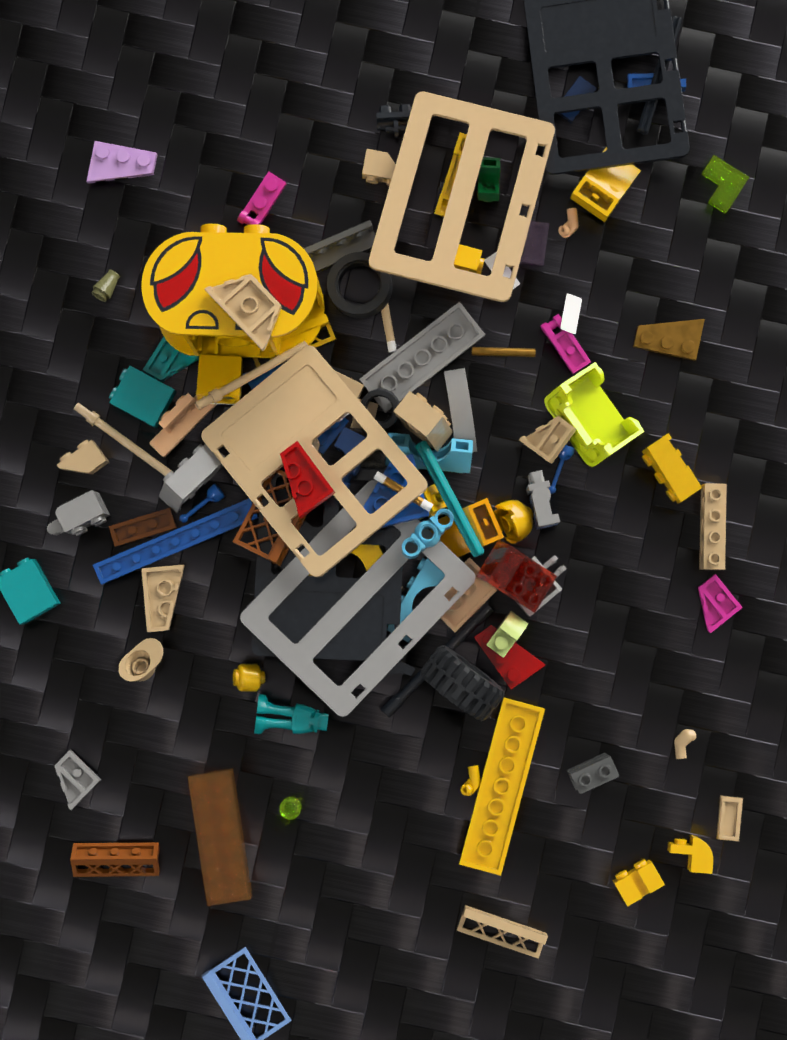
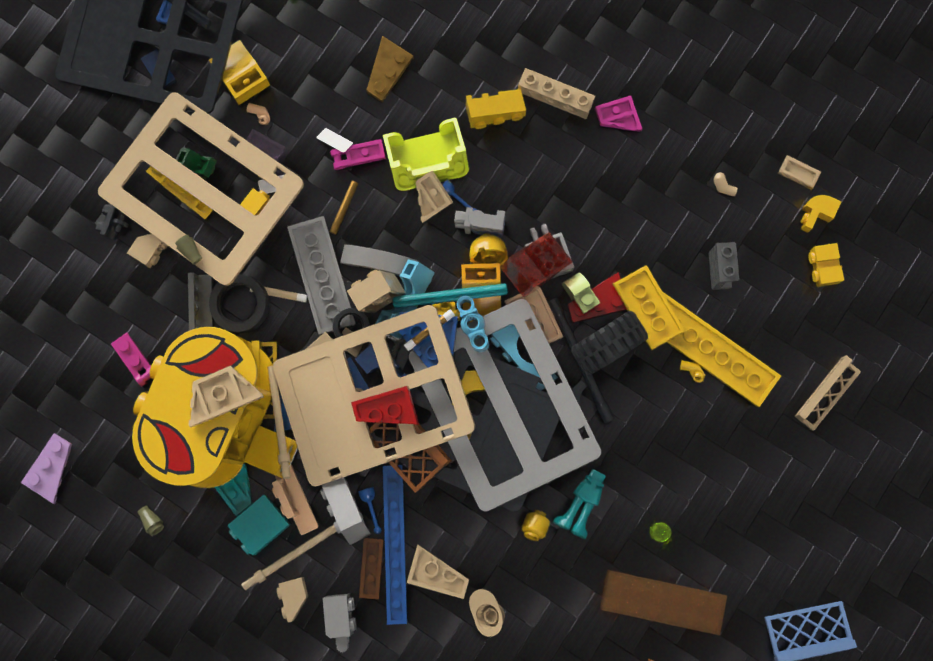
camera: 75 degrees left, 5 degrees down
none -> olive cone [175,235,202,265]
none -> yellow tile [613,265,685,351]

